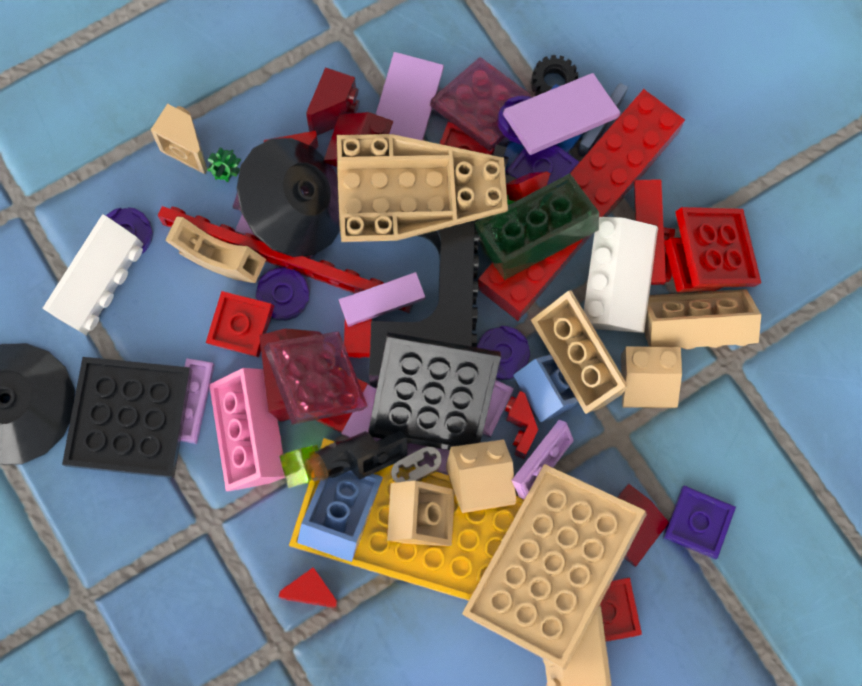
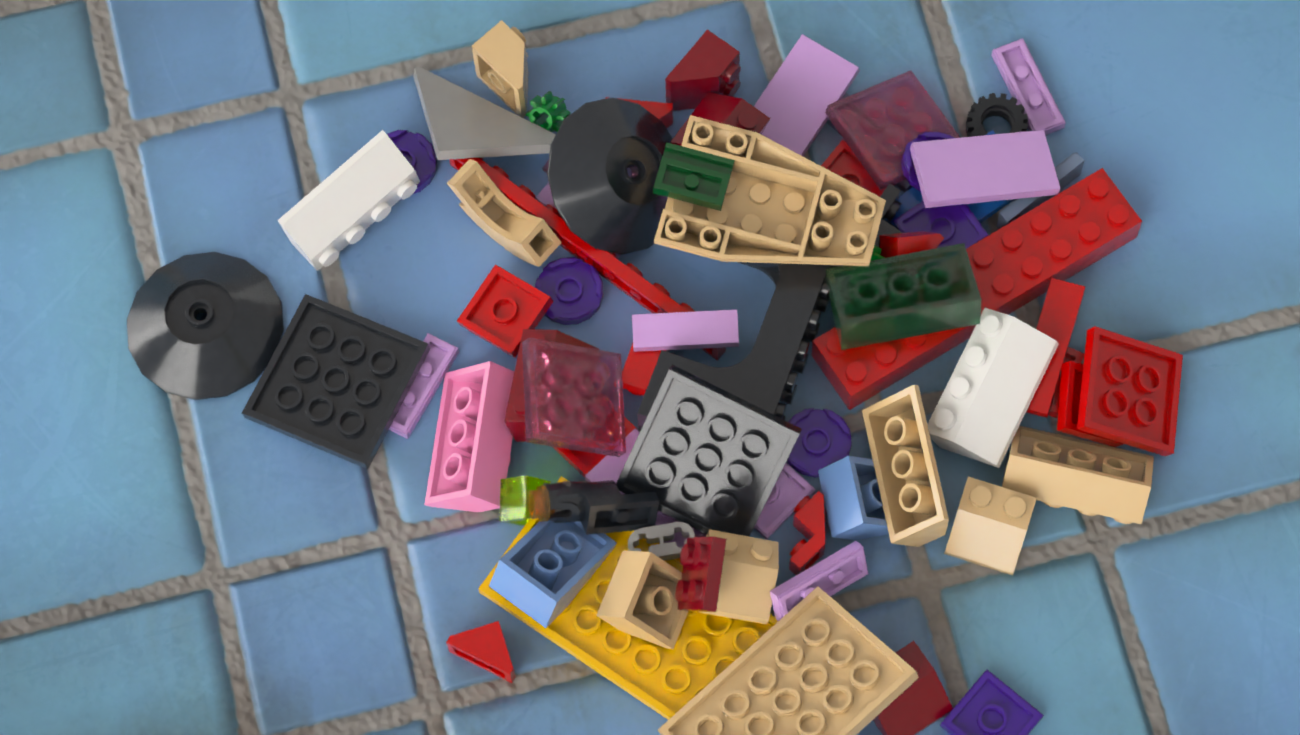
camera: 25 degrees right, 5 degrees down
none -> light grey tile [413,66,556,160]
none -> dark green plate [653,142,735,211]
none -> dark red plate [675,537,727,612]
none -> lavender tile [991,38,1065,135]

